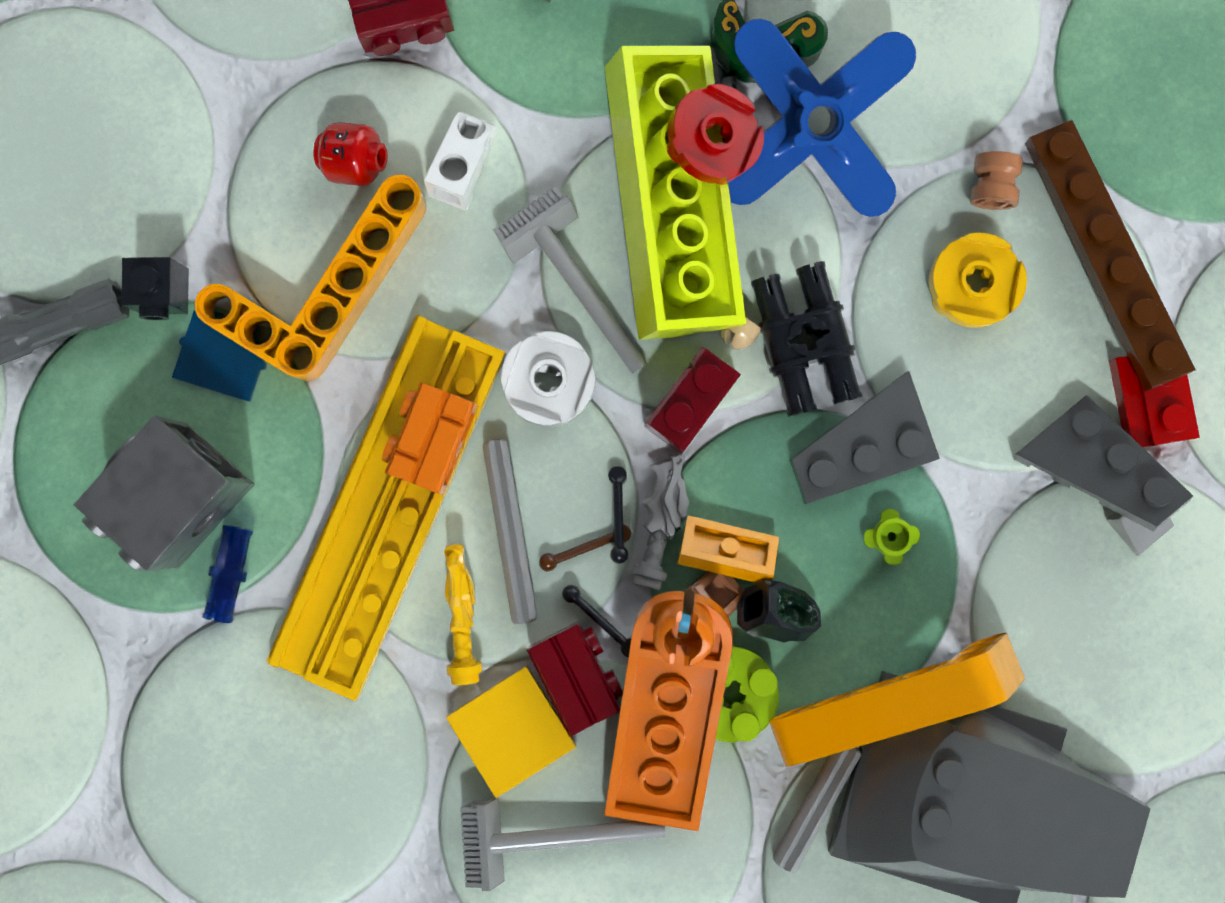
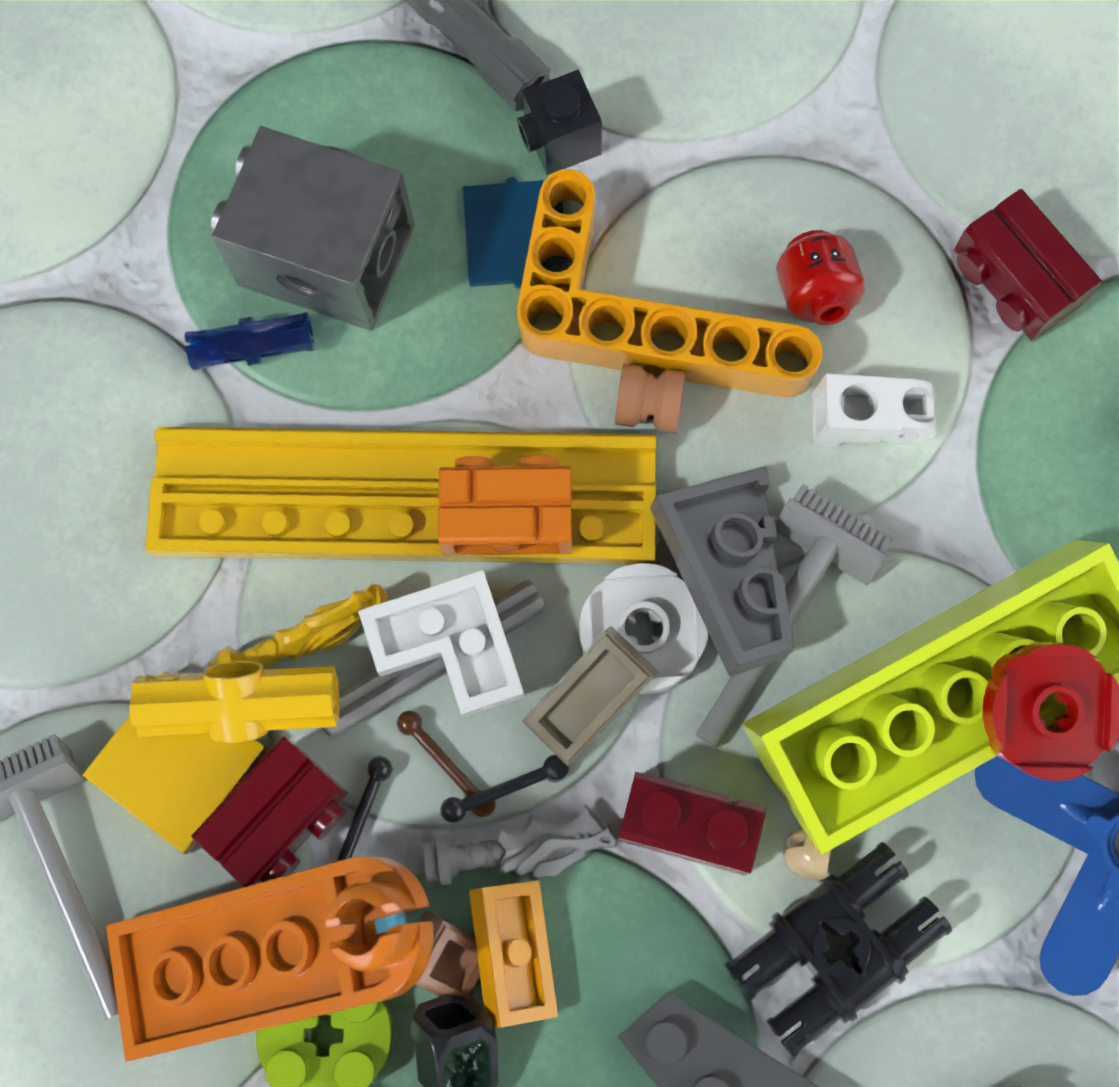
camera: 75 degrees right, 10 degrees down
none -> yellow piece [129,661,340,743]
none -> white plate [358,570,525,718]
none -> dark tan tile [522,626,659,766]
none -> nougat wheel [615,363,686,433]
none -> dark grey wing [650,466,795,676]

